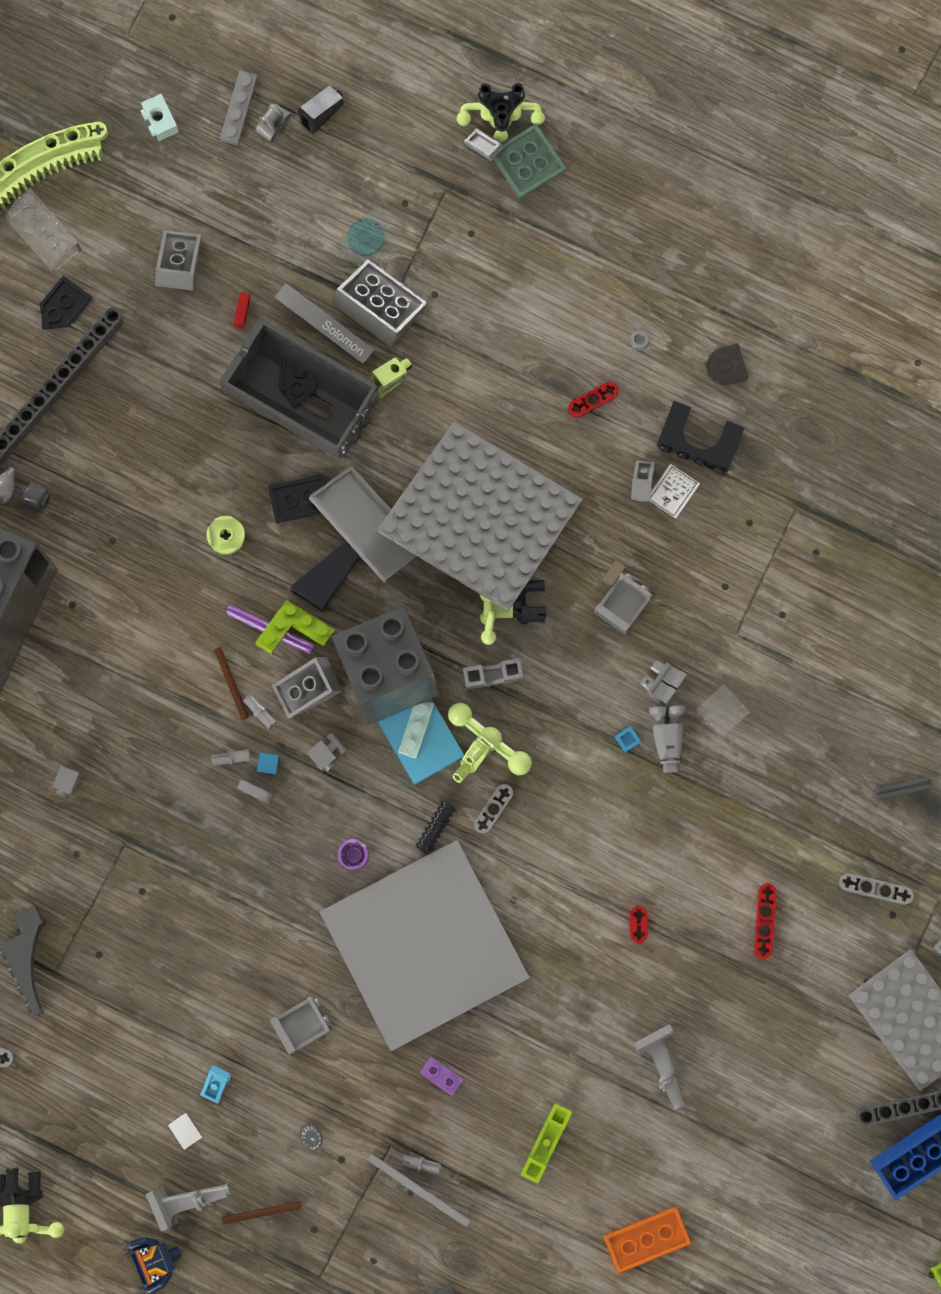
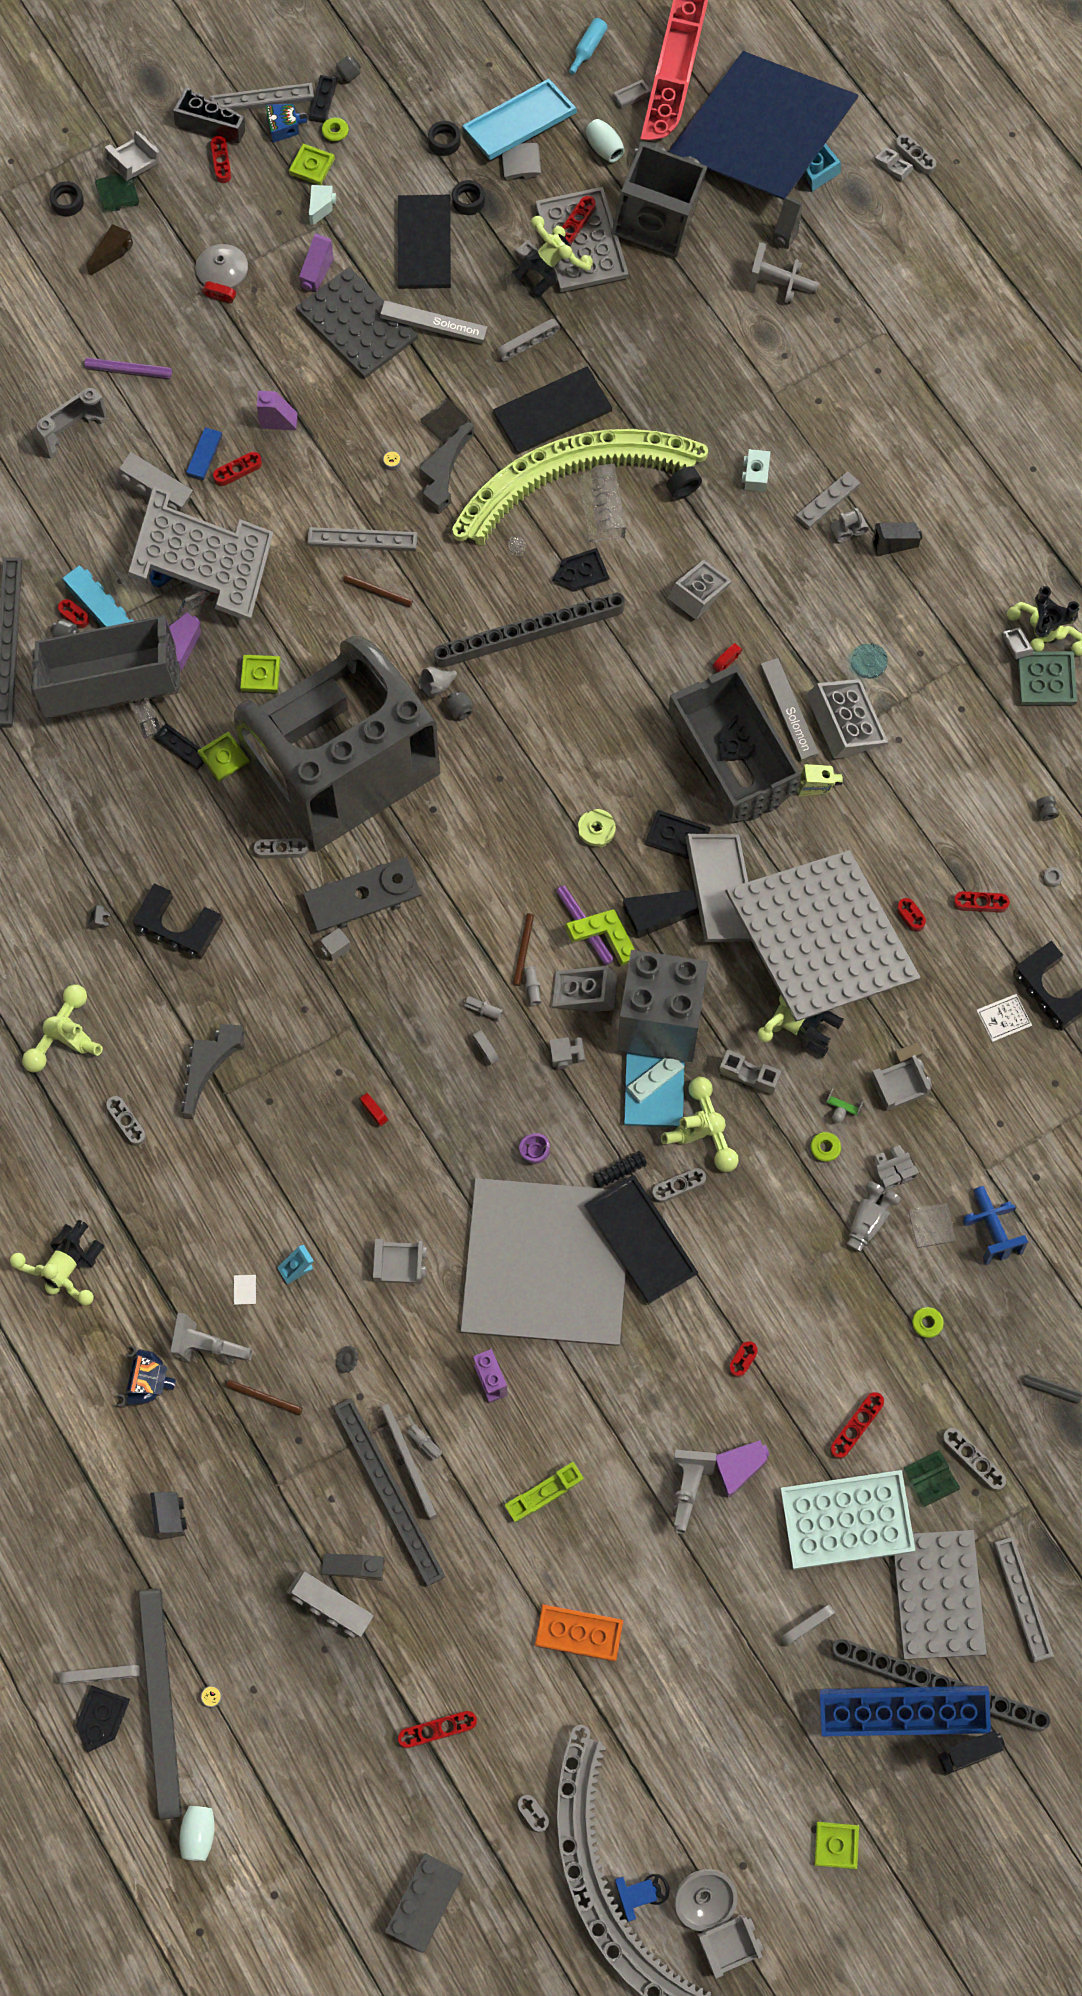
camera: 35 degrees right, 10 degrees down
dark azure tile [257,753,279,775] -> none
dark azure tile [614,726,641,753] -> none
light grey slope [631,460,655,502] -> none
none -> dark grey piece [303,857,422,932]
none -> dark grey plate [334,1398,446,1587]
none -> red beam [359,1093,389,1127]
none -> black tile [584,1175,699,1305]
none -> black tyre [666,466,702,499]
none -> medium lavender slope [715,1440,769,1498]
none -> light aqua plate [781,1470,916,1570]
none -> light grey beam [781,1604,835,1647]
none -> lime piece [810,1132,841,1162]
none -> piece [826,1088,863,1123]
none -> red beam [897,898,926,932]
none -> clear green slope [904,1450,960,1507]
none -> lime piece [912,1307,944,1338]
none -> blue piece [963,1186,1028,1265]
none -> dark grey wheel [1037,796,1059,821]

